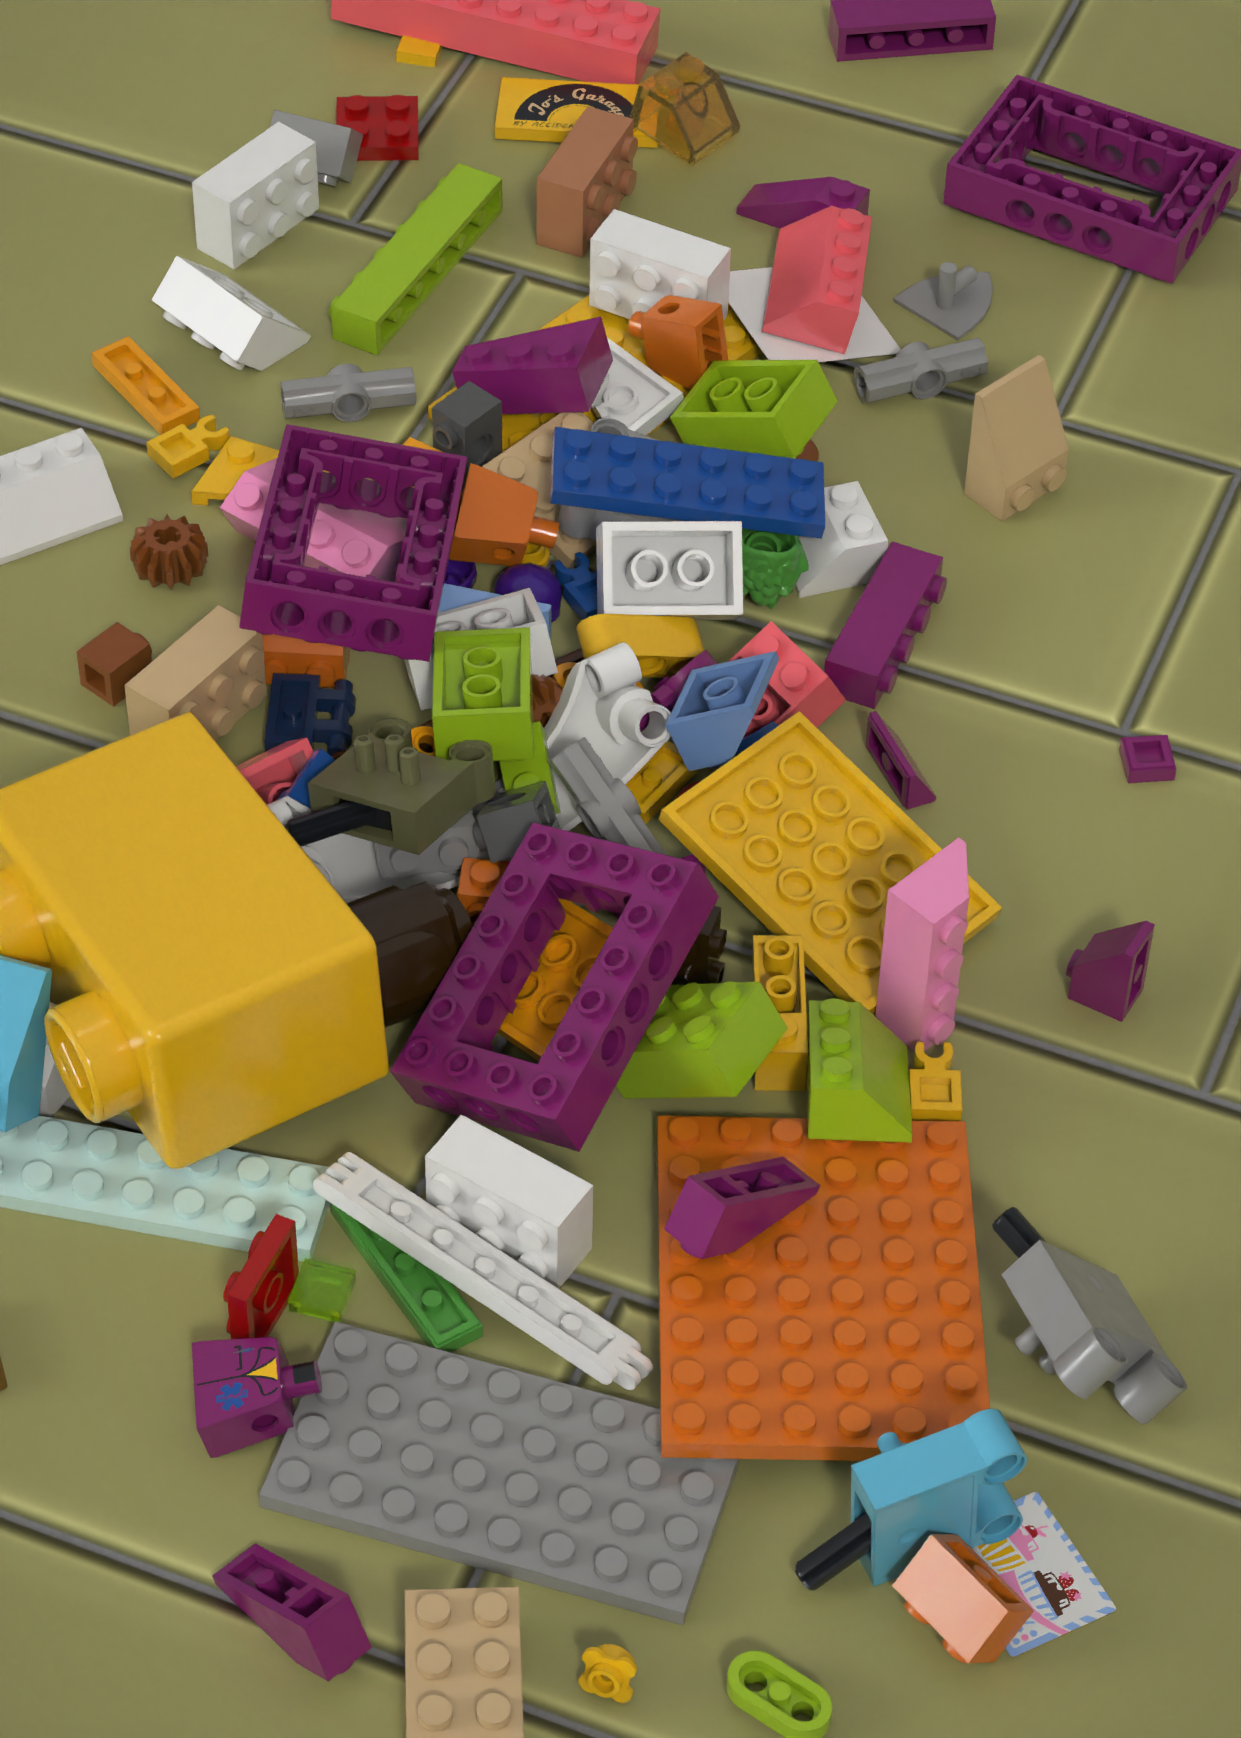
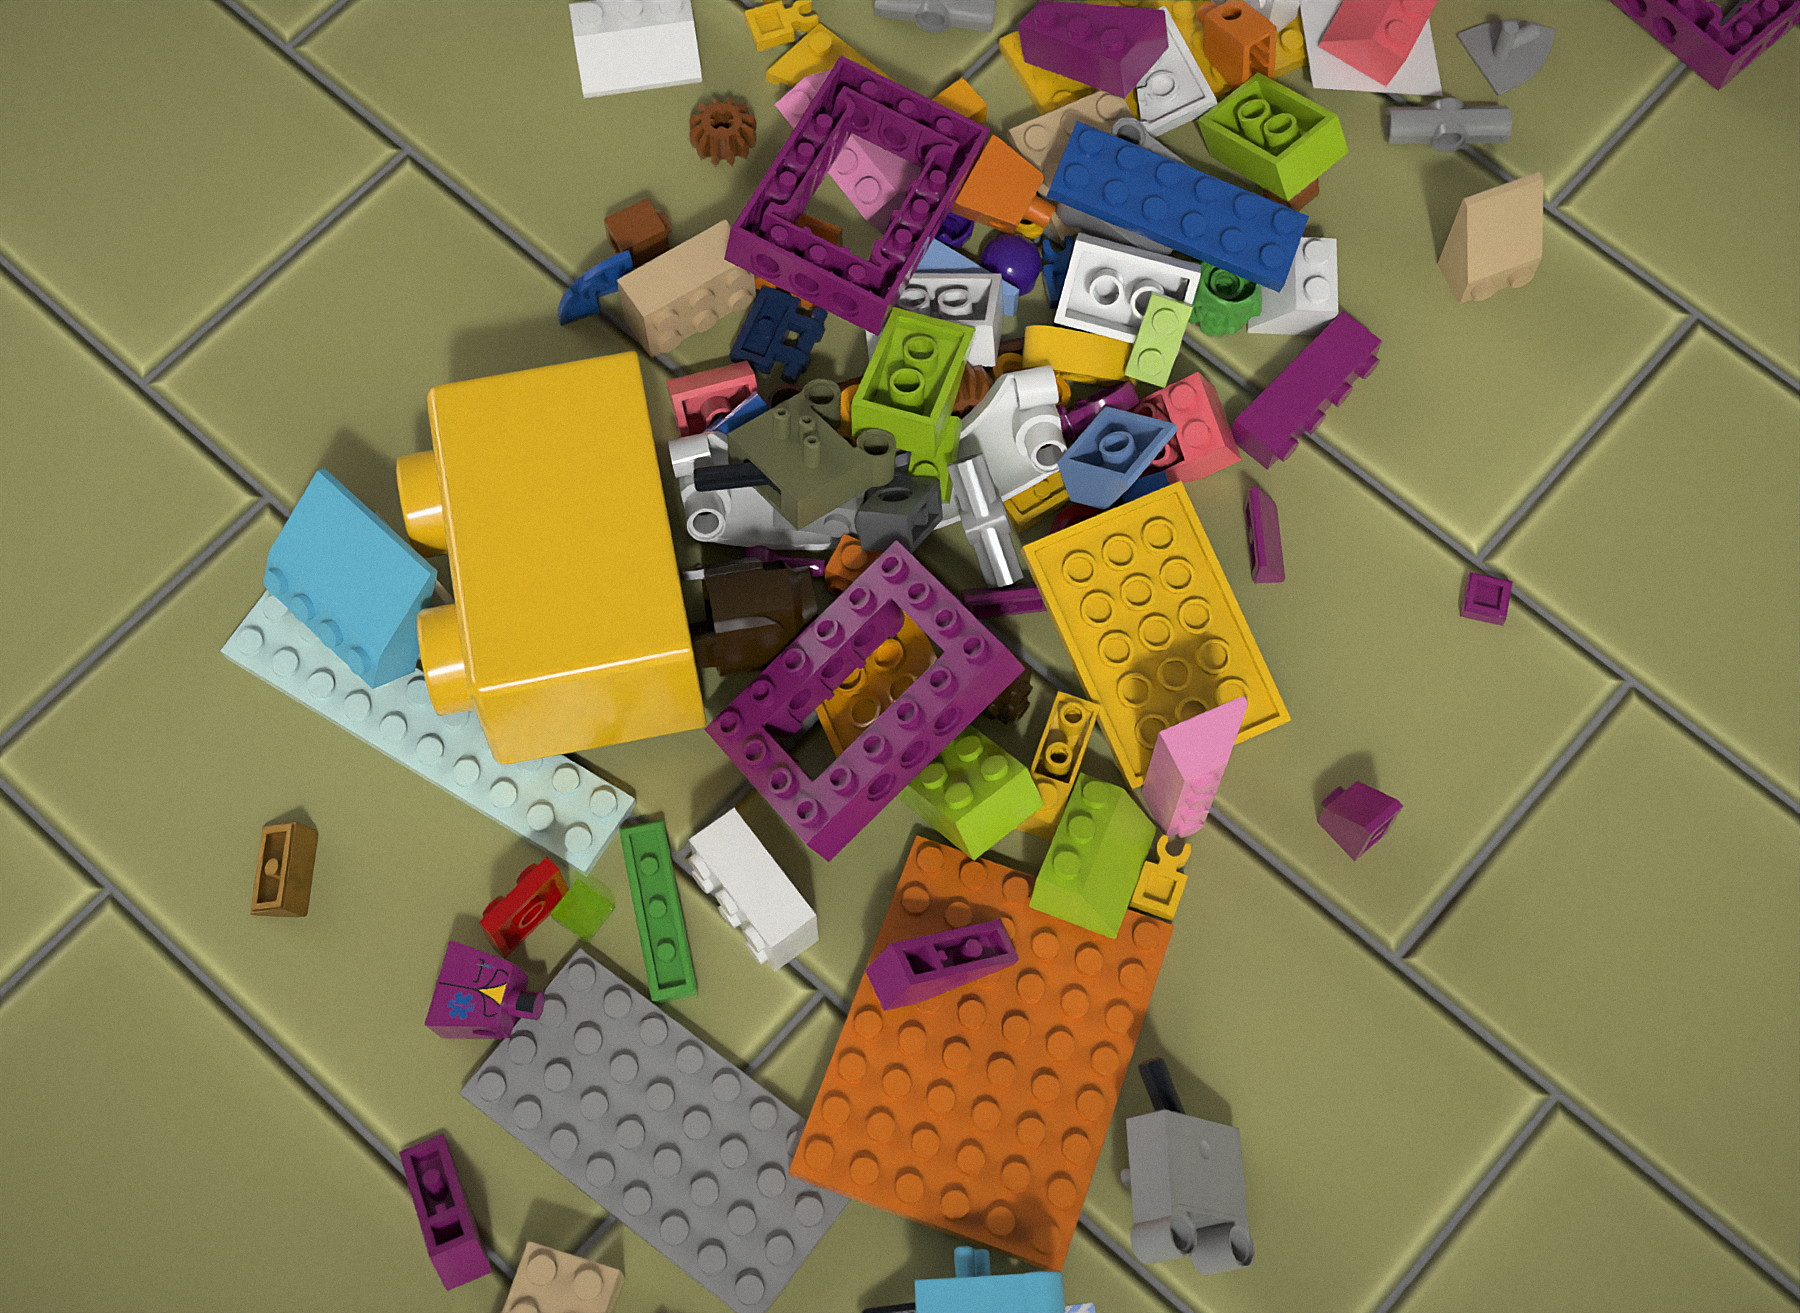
camera: 20 degrees right, 20 degrees up
white hinge [312,1152,653,1390] -> none
dark grey brick [432,381,502,491] -> none
none -> blue brick [557,250,633,326]
none -> lime plate [1124,291,1193,388]

